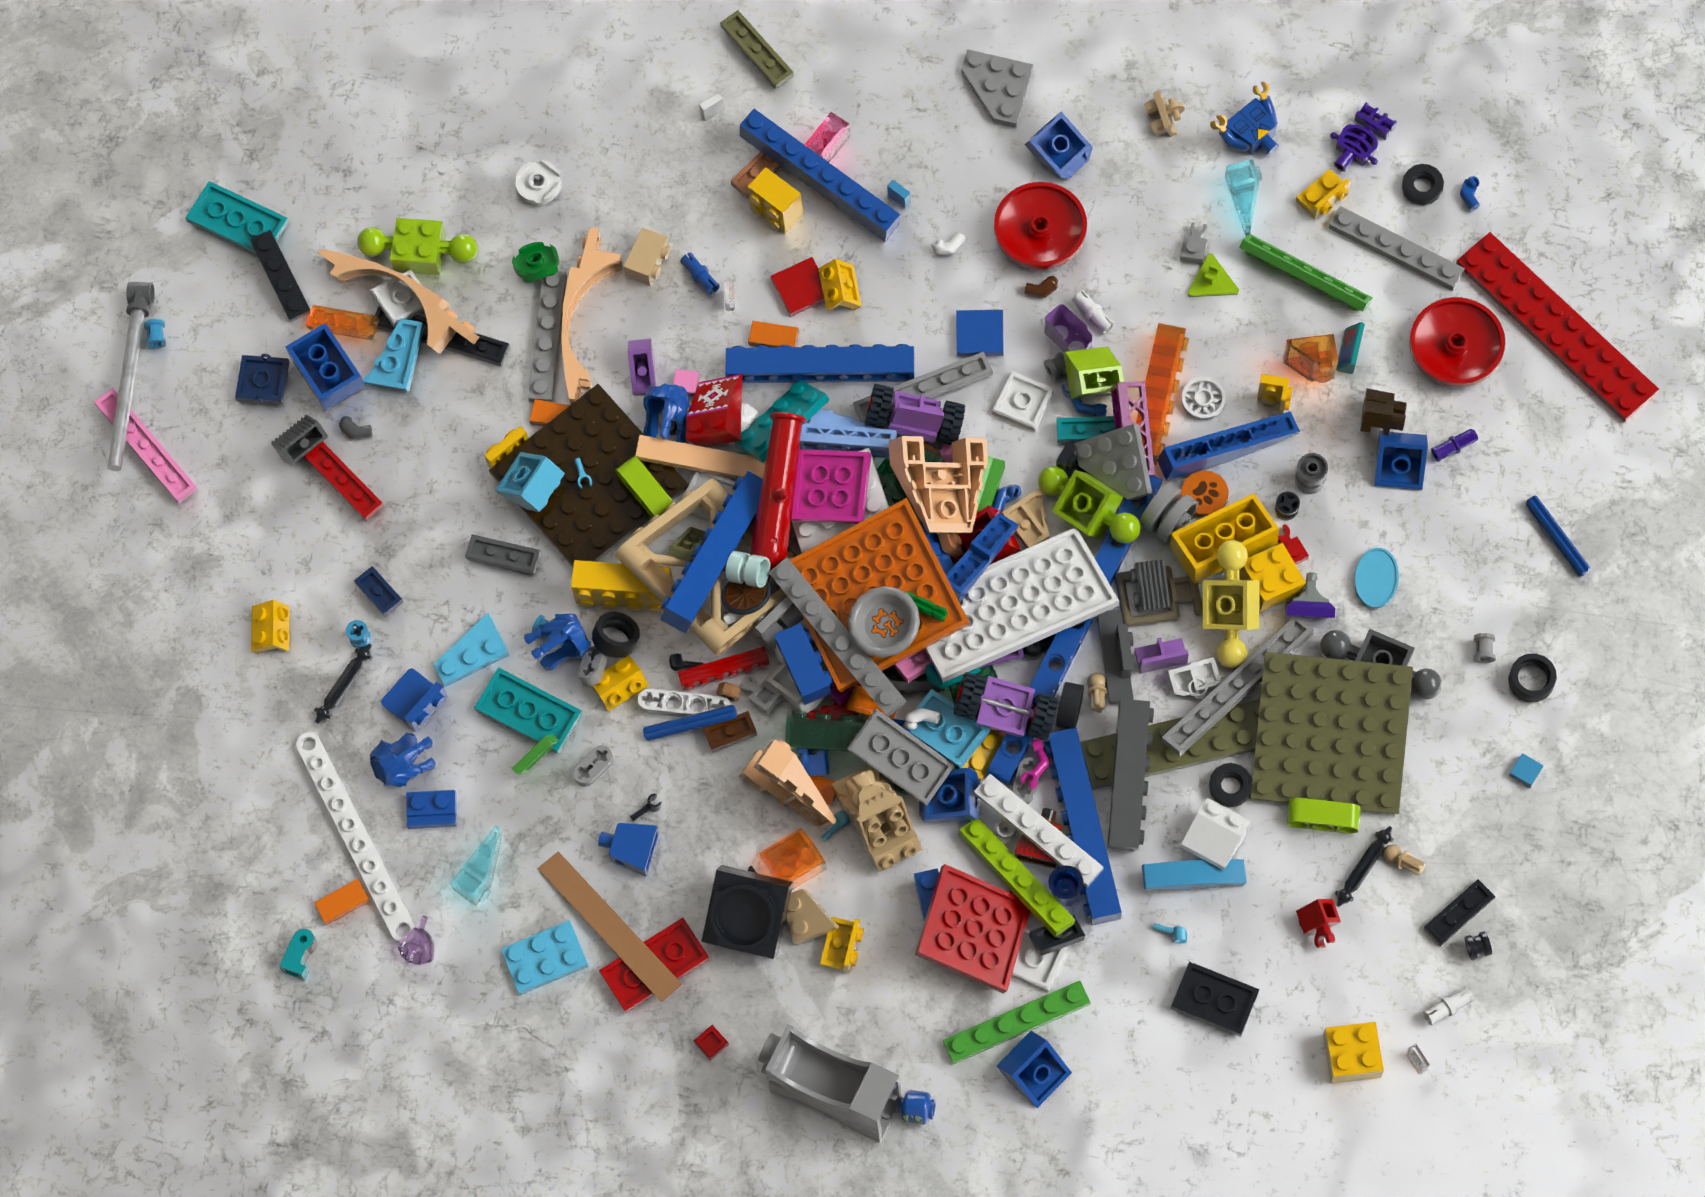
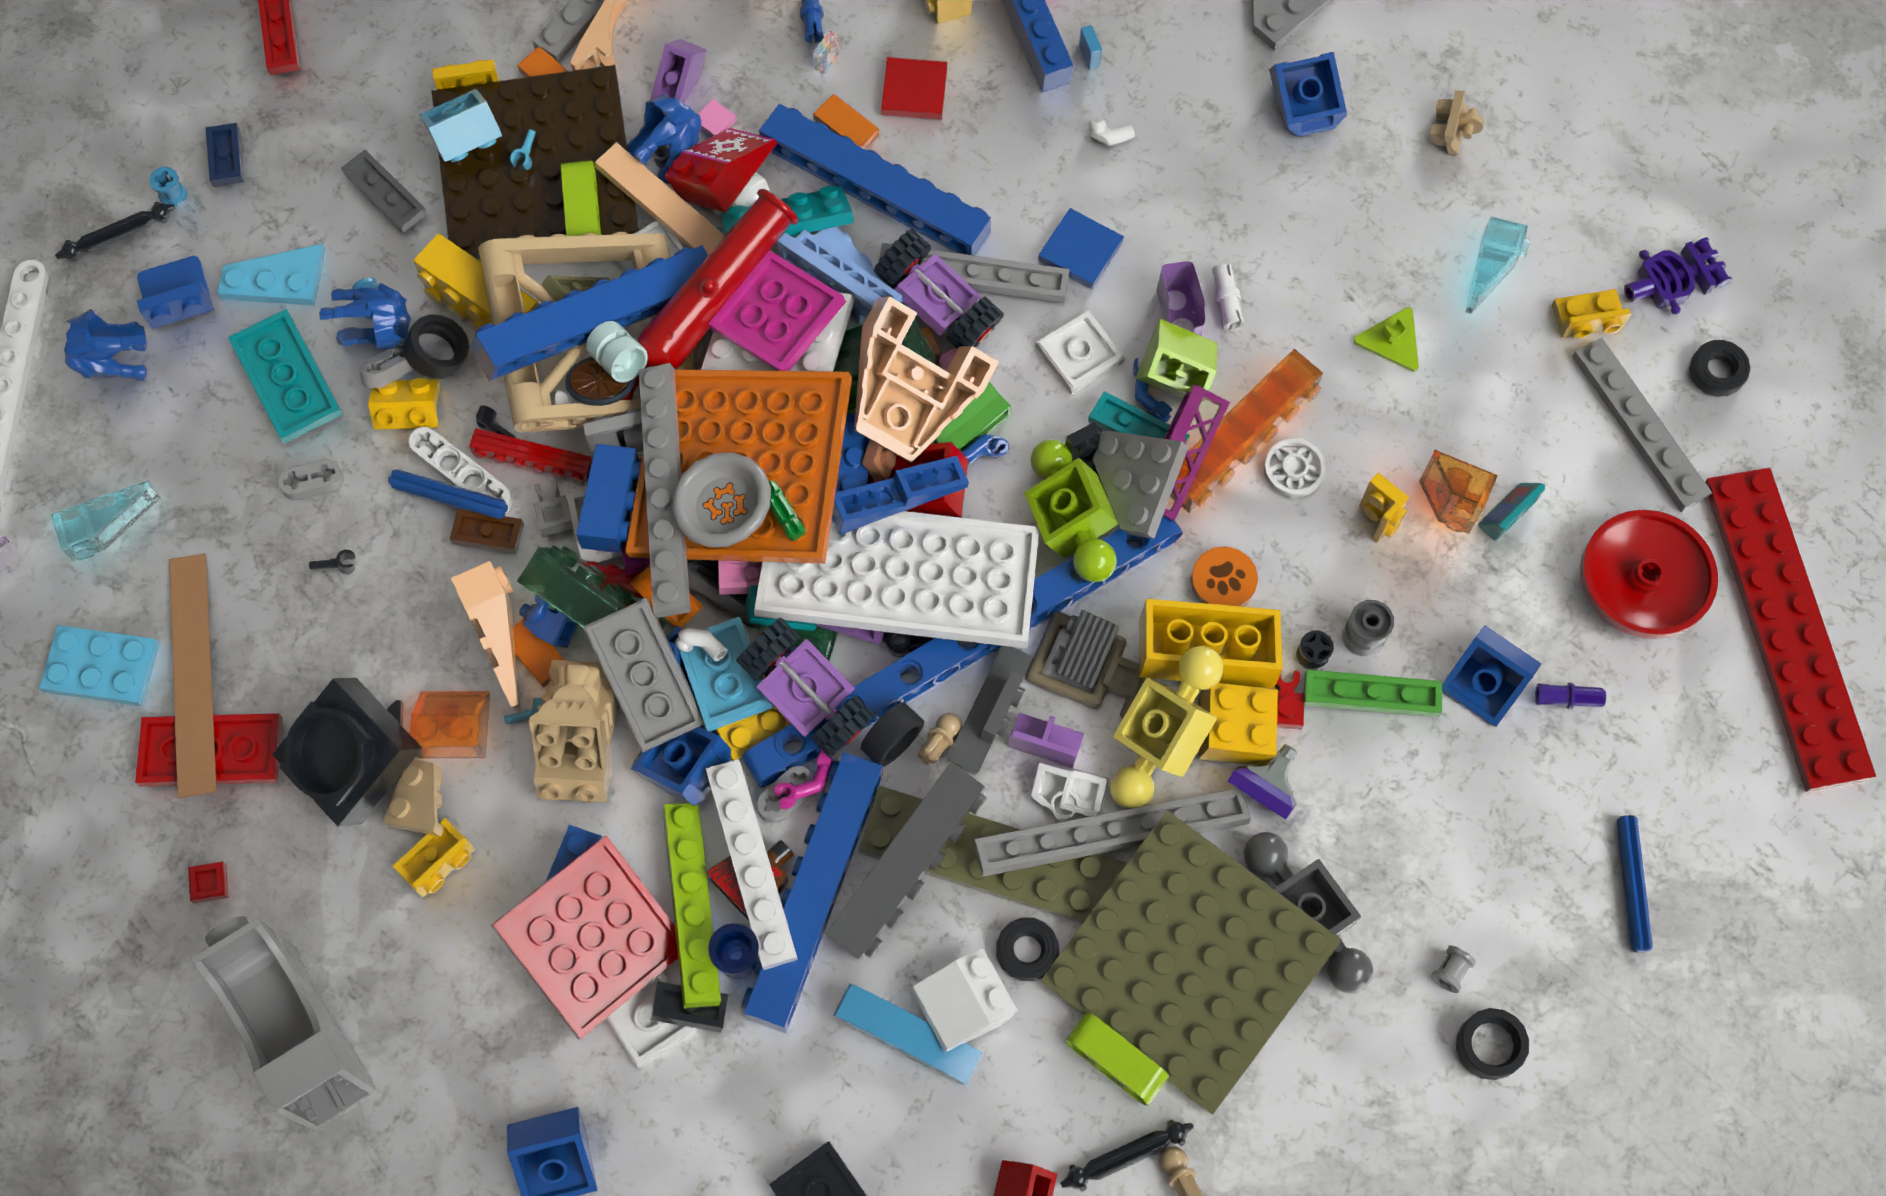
camera: 25 degrees right, 0 degrees up
yellow bracket [251,600,290,654] -> none
blue plate [406,790,457,829] -> none
bright green tile [512,734,559,775] -> none
blue torso [598,823,659,877] -> none
medium nougat tile [716,682,741,702] -> none
yellow bracket [819,259,862,310] -> none
medium lavender panel [892,394,944,432] -> none
blue head [898,1090,936,1125] -> none
bright green plate [943,980,1091,1065] -> none
white plate [991,818,1020,845] -> none
red dish [994,182,1087,270] -> none
tan wing [1002,488,1049,548] -> none
reddish brown arm [1024,276,1058,298] -> none
dark grey wheel [1044,352,1067,381] -> none
light grey wheel [1140,482,1199,544] -> none
medium azure hand [1153,923,1187,943] -> none
blue slope [1157,411,1300,481] -> none
light grey plate [1180,222,1208,264] -> none
blue torso [1210,82,1279,155] -> none
bright green plate [1239,234,1373,312] -> none
medium azure piece [1355,548,1399,609] -> none
dark brown hips [1360,388,1407,435] -> none
blue arm [1460,176,1480,211] -> none
dark azure tile [1509,753,1544,788] -> none
none -> bright green plate [1304,669,1442,717]

